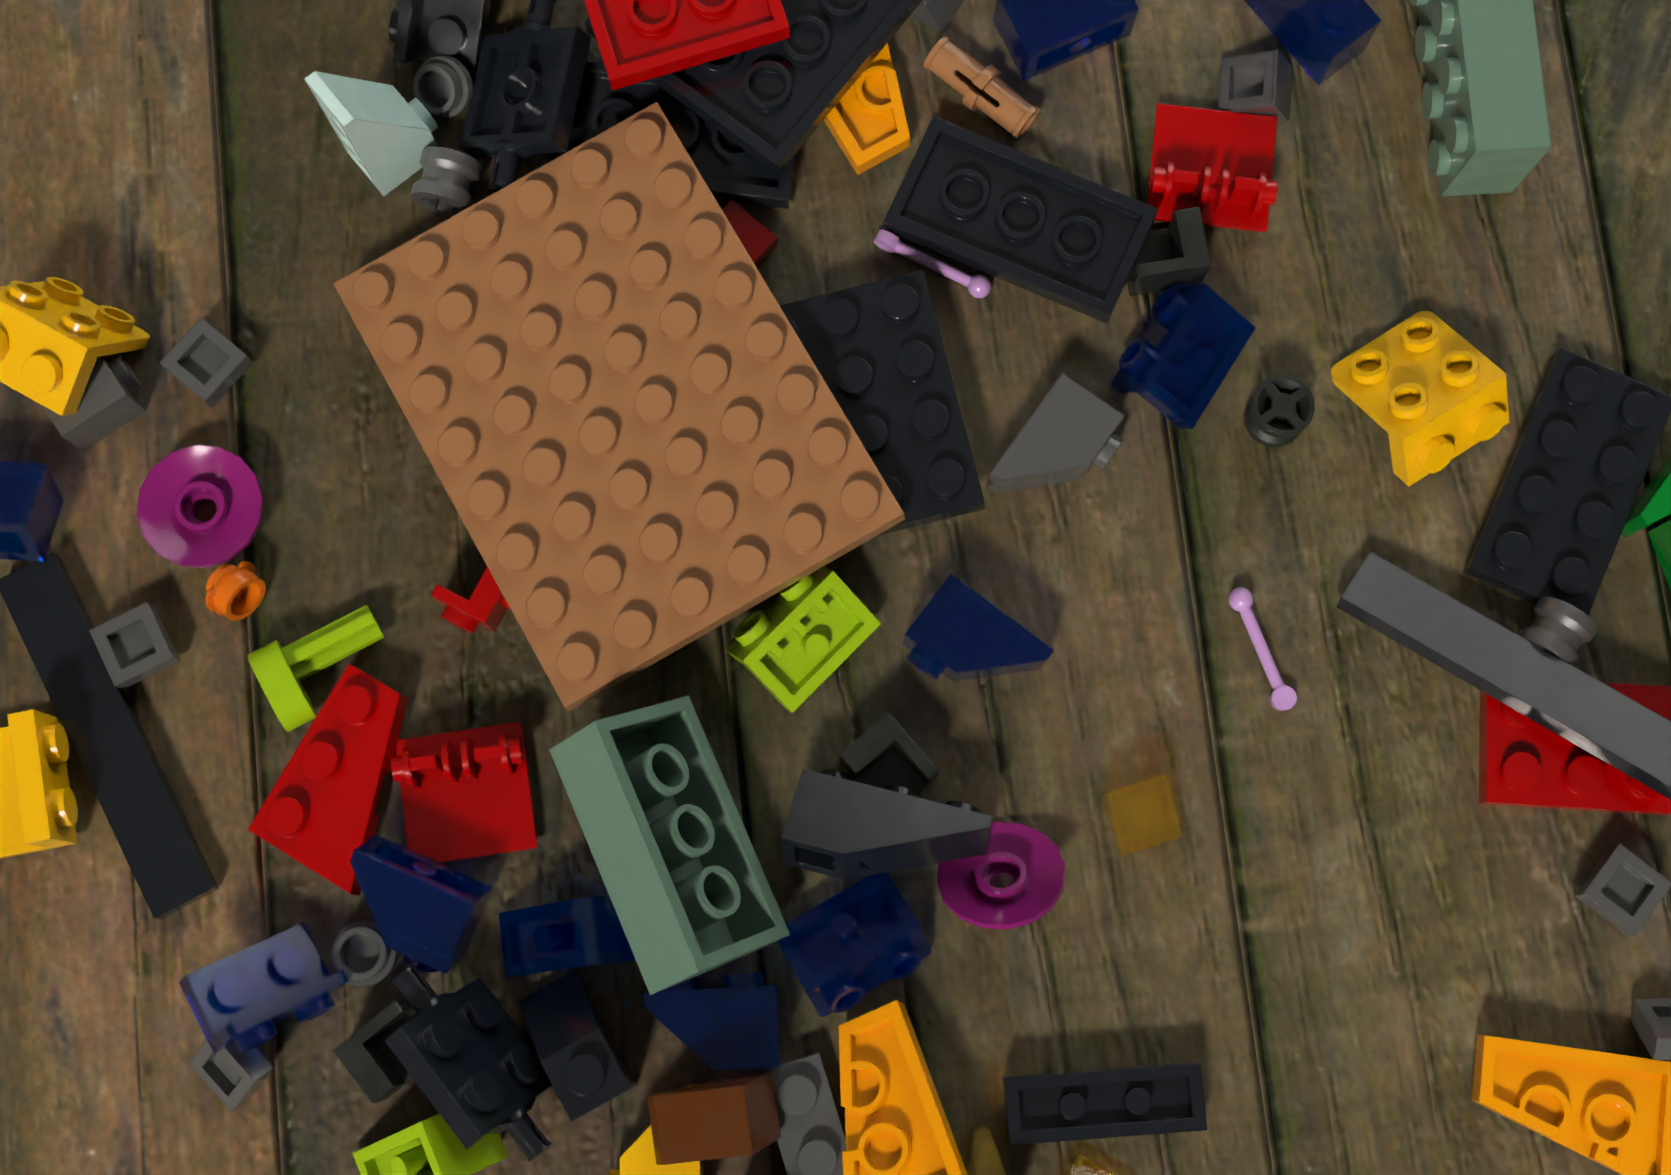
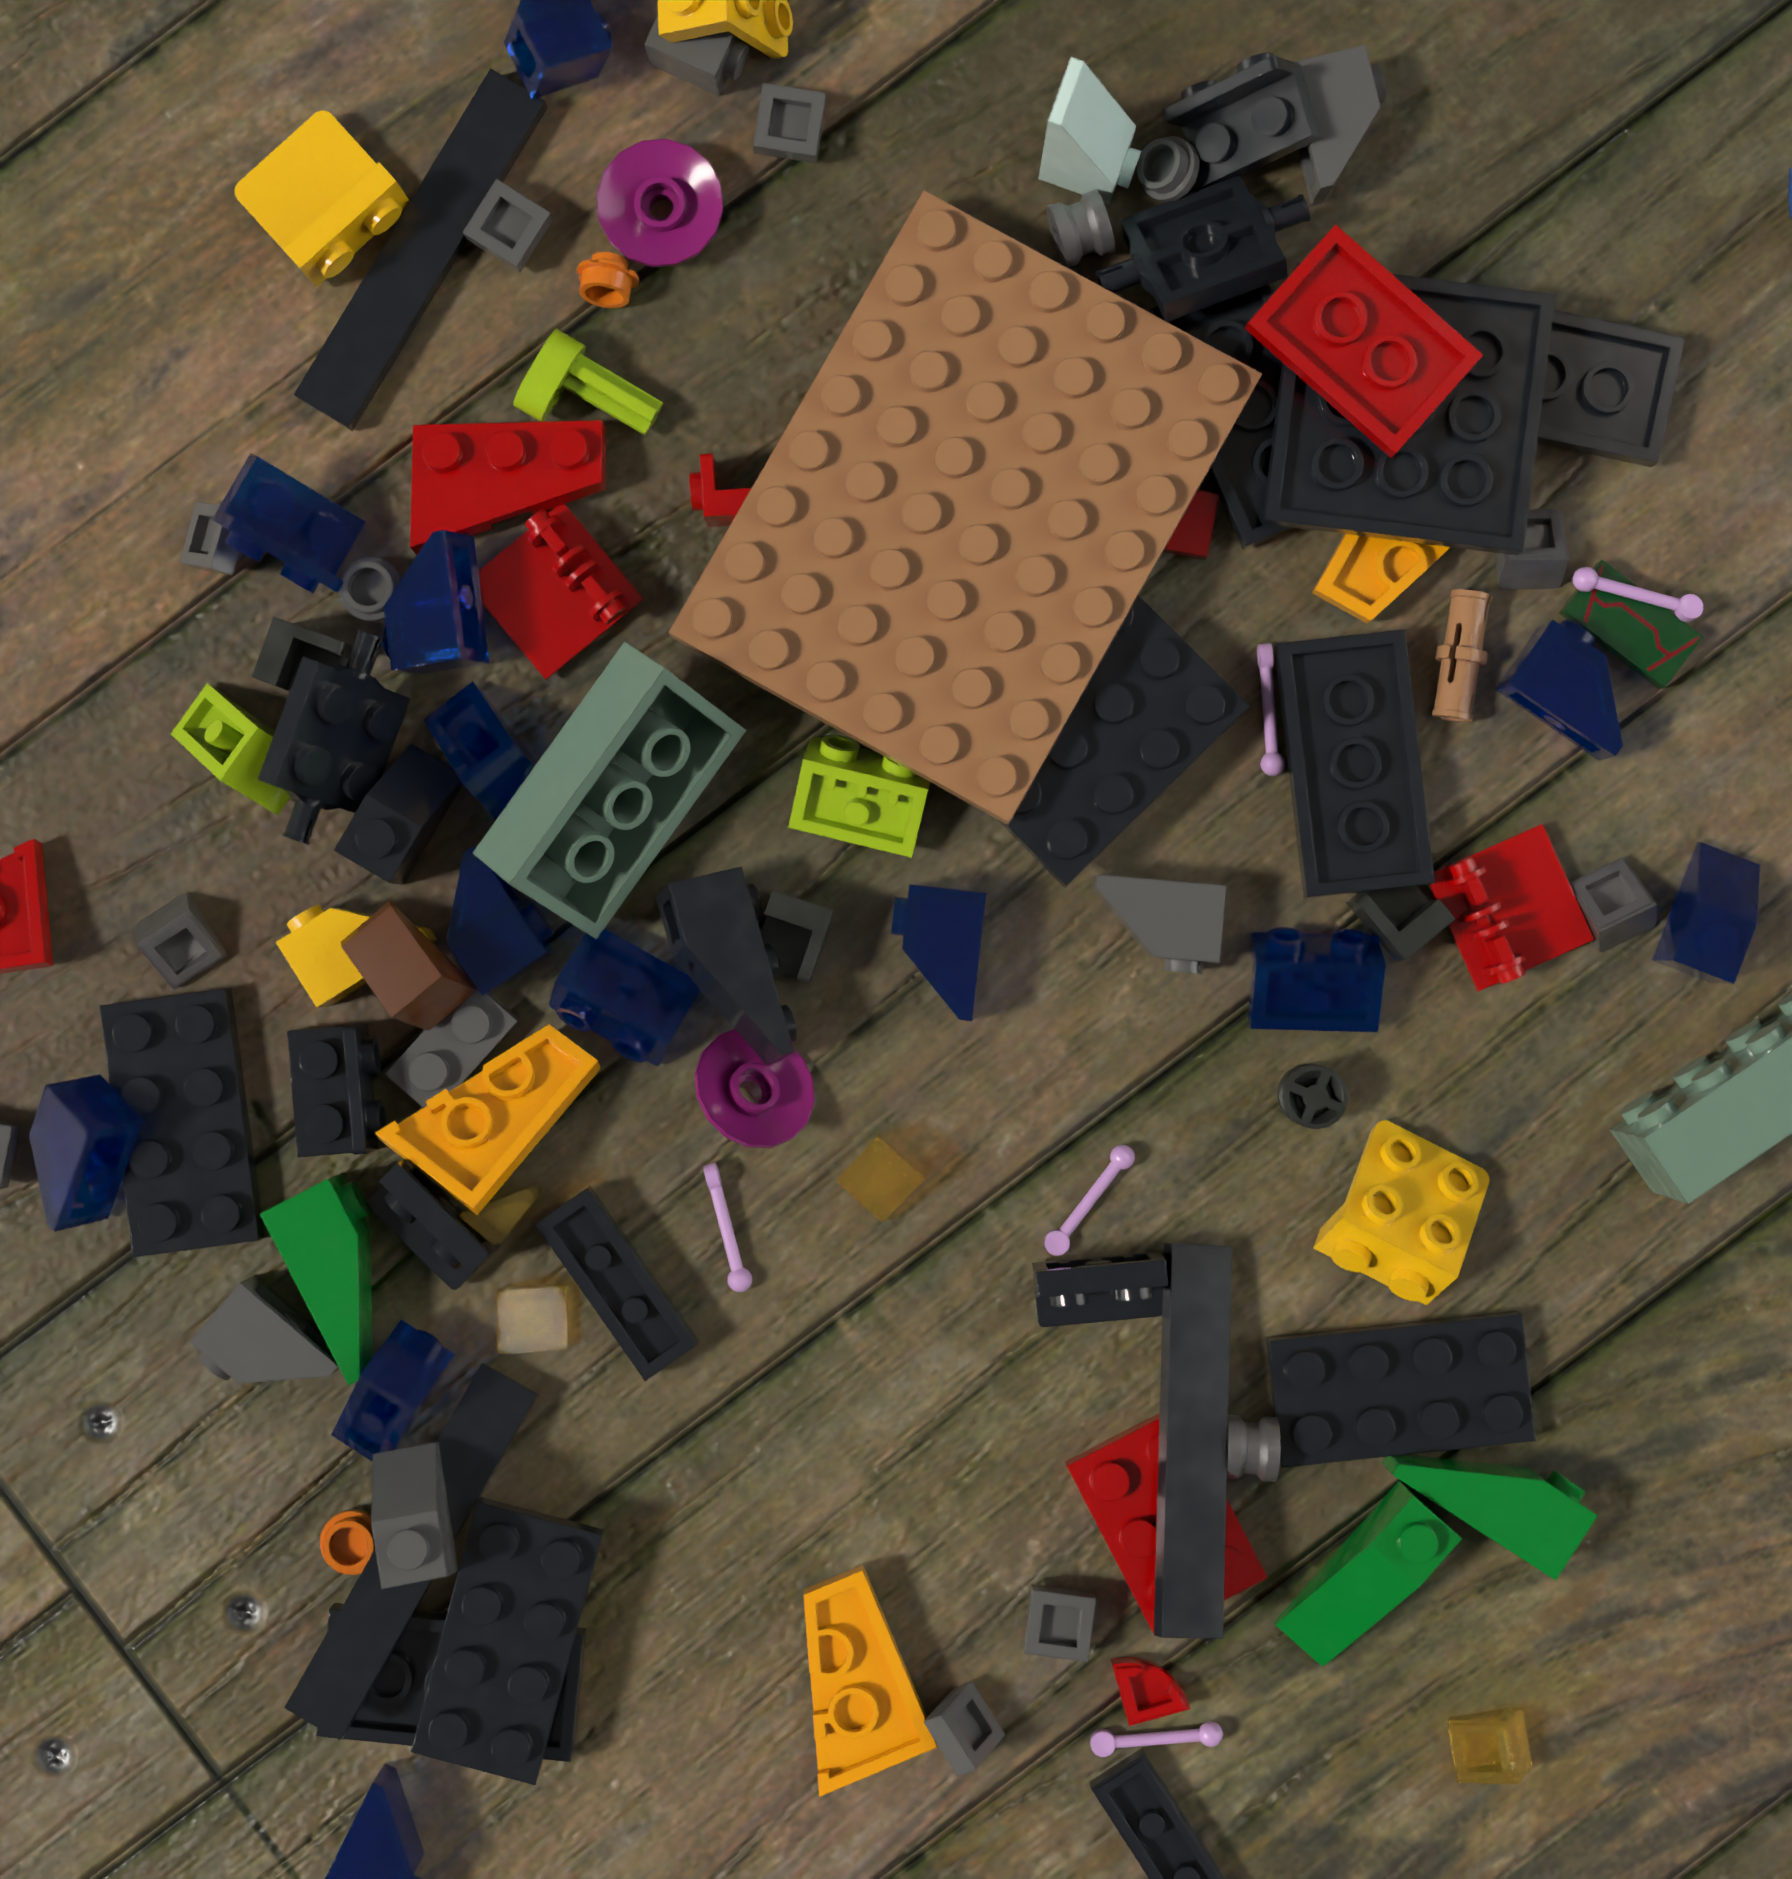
camera: 65 degrees right, 10 degrees up
none -> lavender hinge [703,1162,752,1292]
none -> black bracket [1032,1251,1168,1327]

